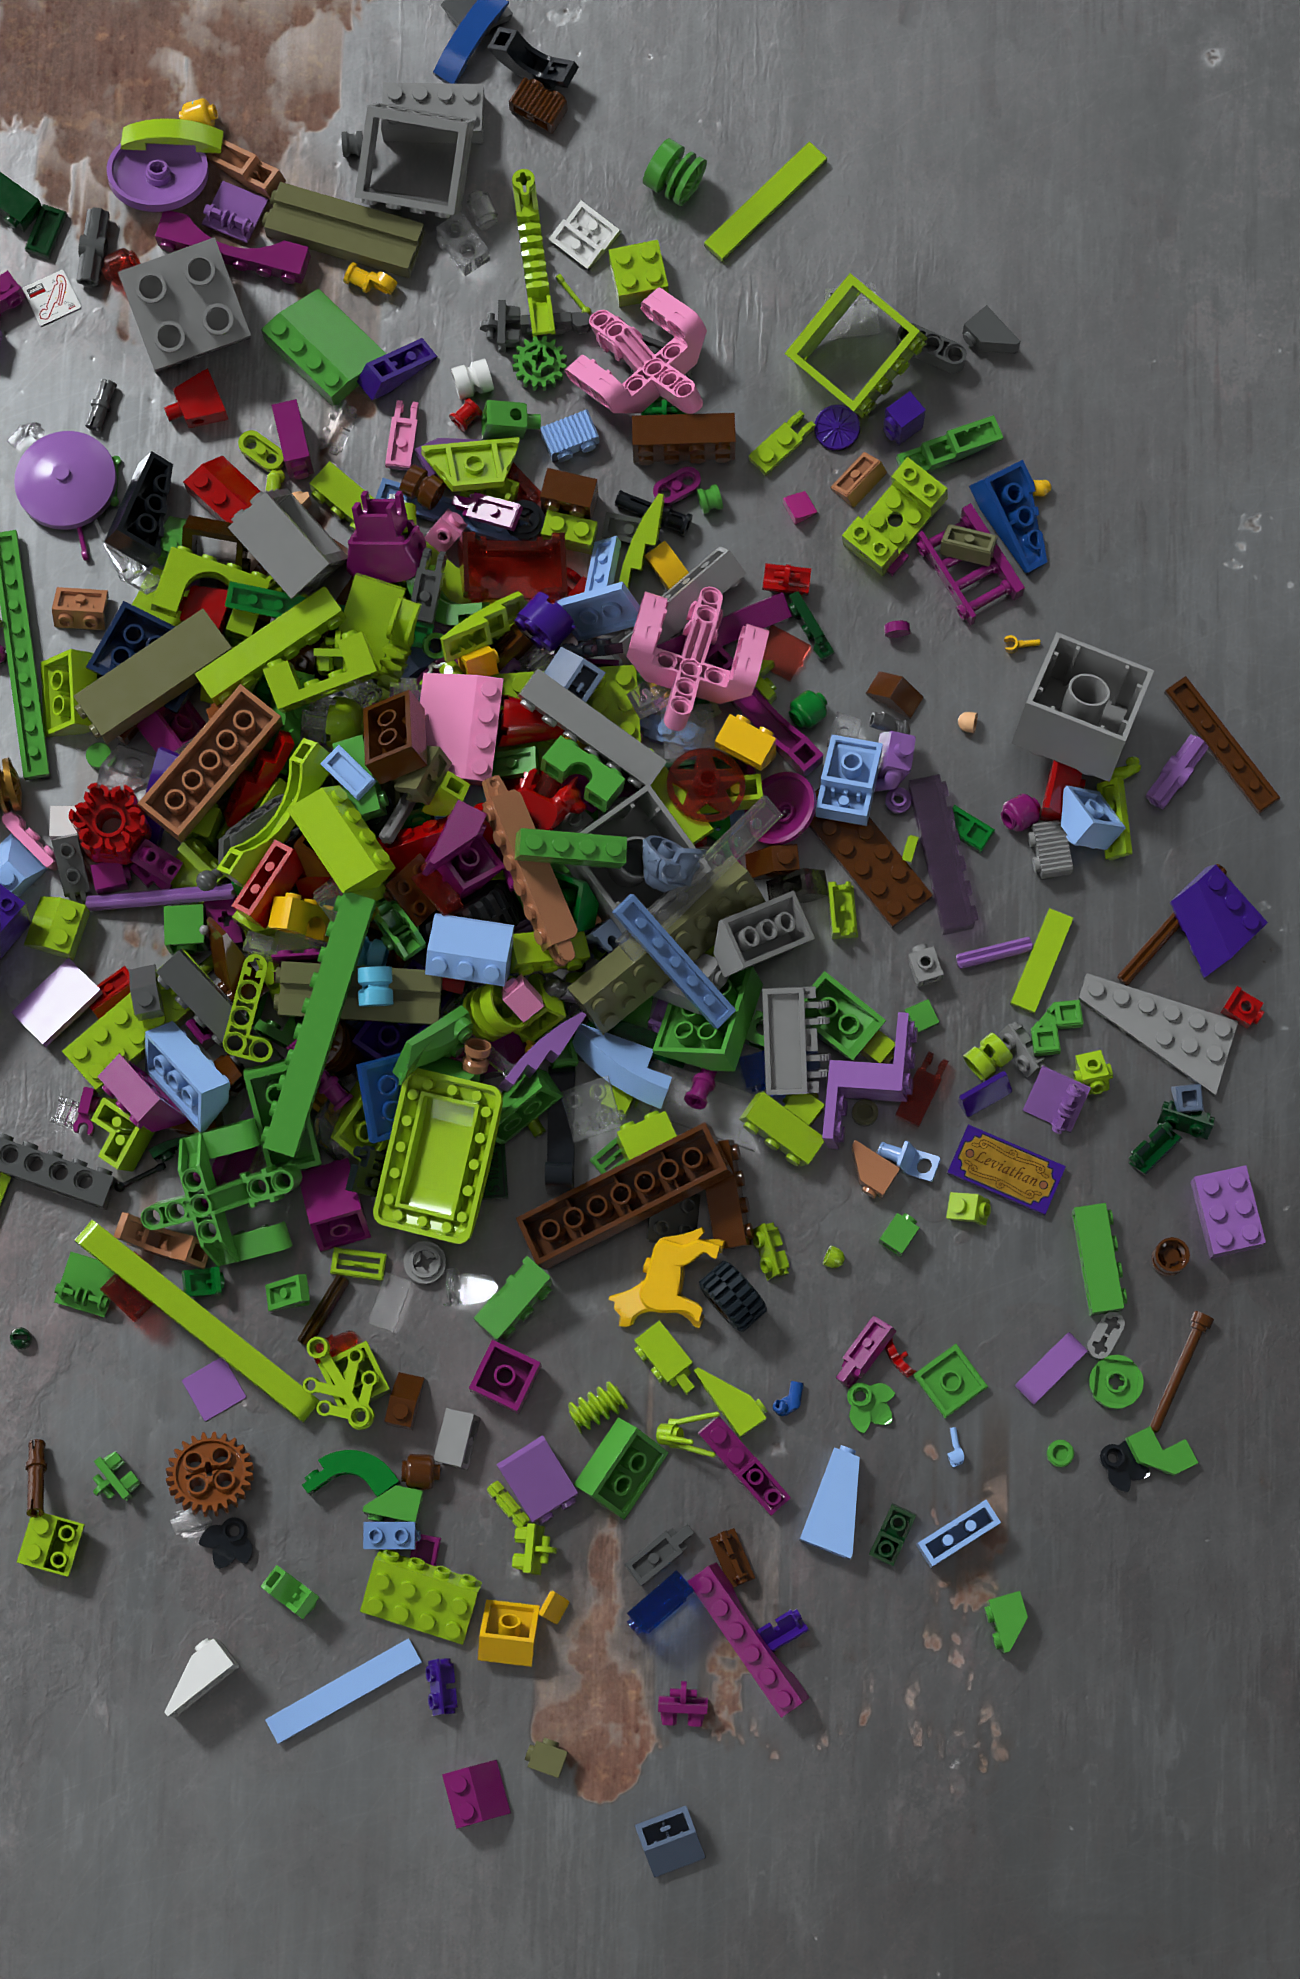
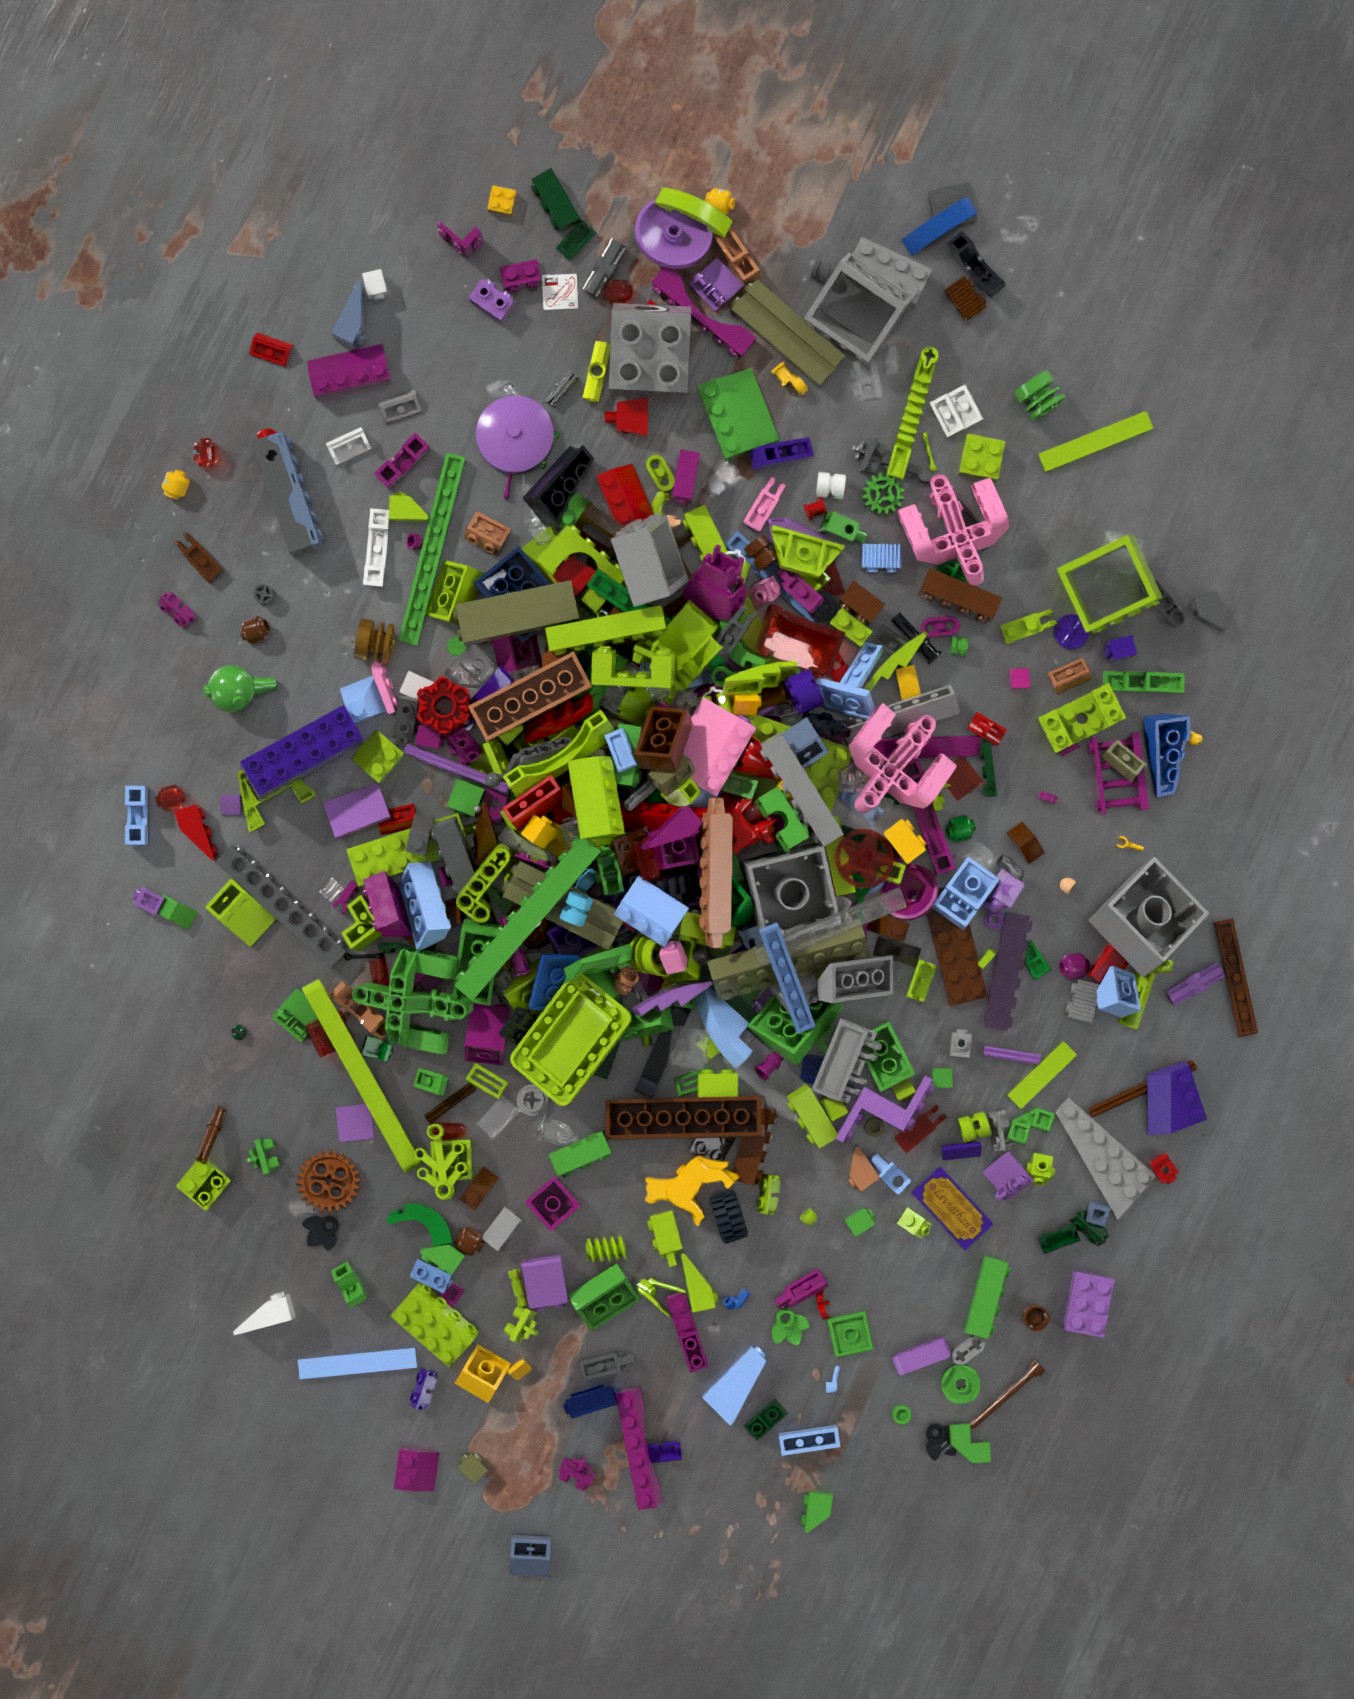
camera: 20 degrees right, 10 degrees up
bright green brick [515,828,627,869] -> none
sand blue head [642,835,707,892] -> none
reddish brown hinge [709,1528,755,1588] -> none
none -> clear red hinge [369,958,390,995]
none -> neon yellow piece [583,341,611,402]

